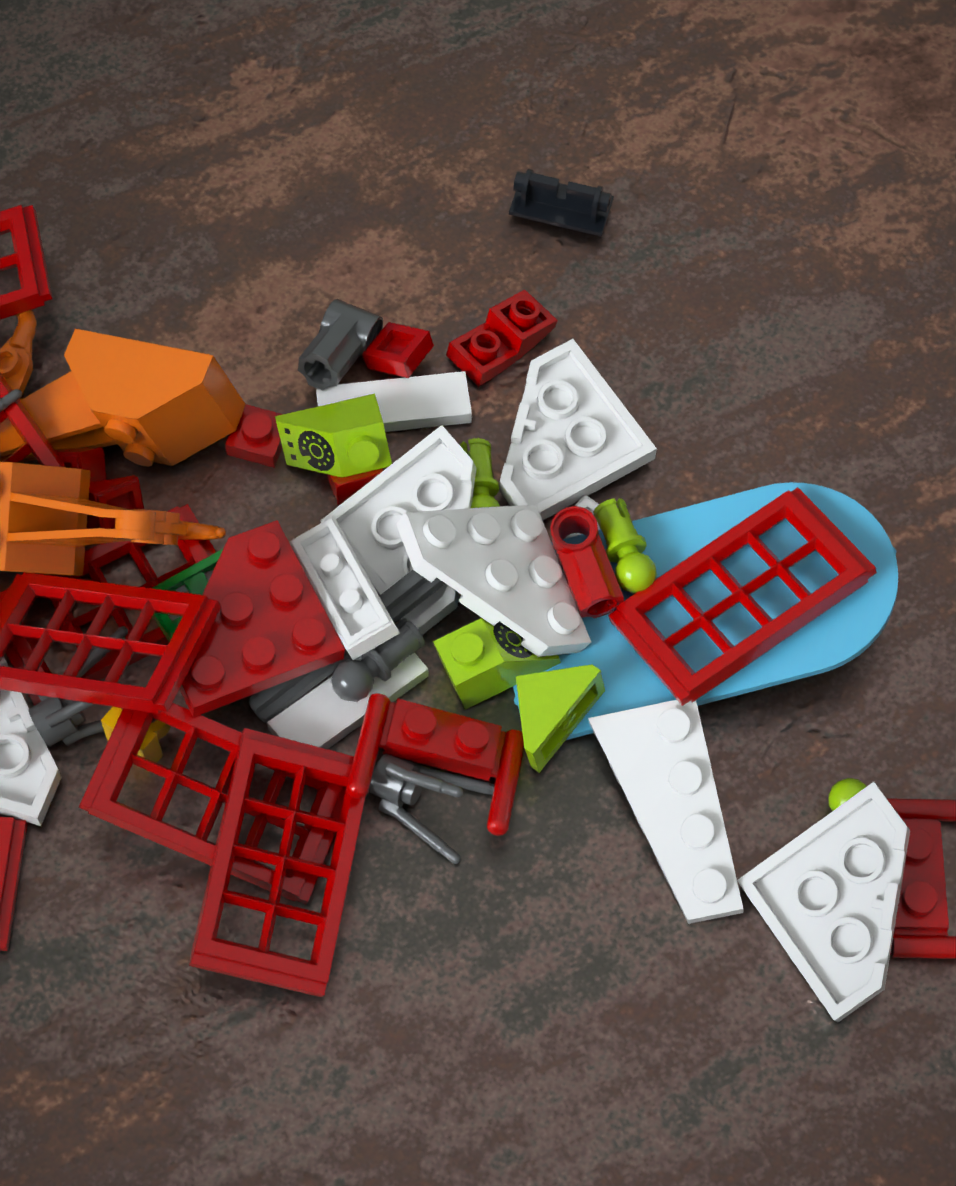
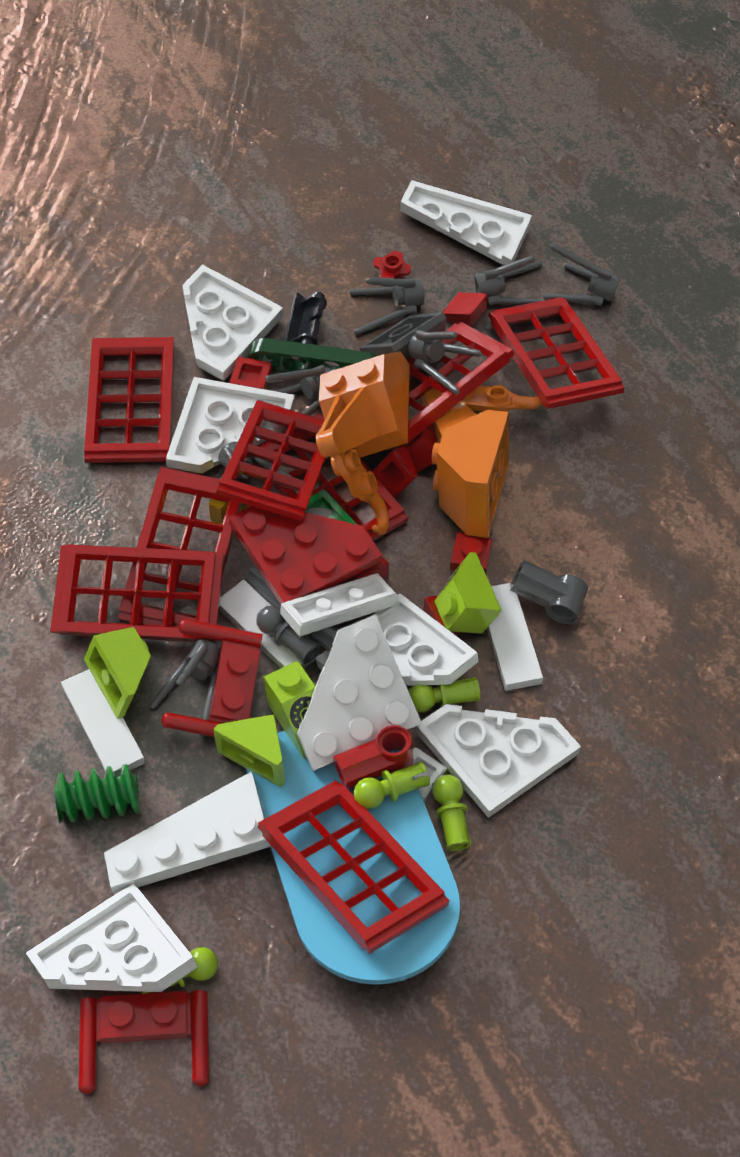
camera: 85 degrees right, 5 degrees down
red plate [363,322,434,378] -> none
red slope [446,289,558,387] -> none
black hinge [509,169,614,237] -> none
none -> green piece [55,764,141,824]
none -> white tile [61,669,145,777]
none -> lime slope [84,627,151,719]
none -> lime pin [432,775,472,852]

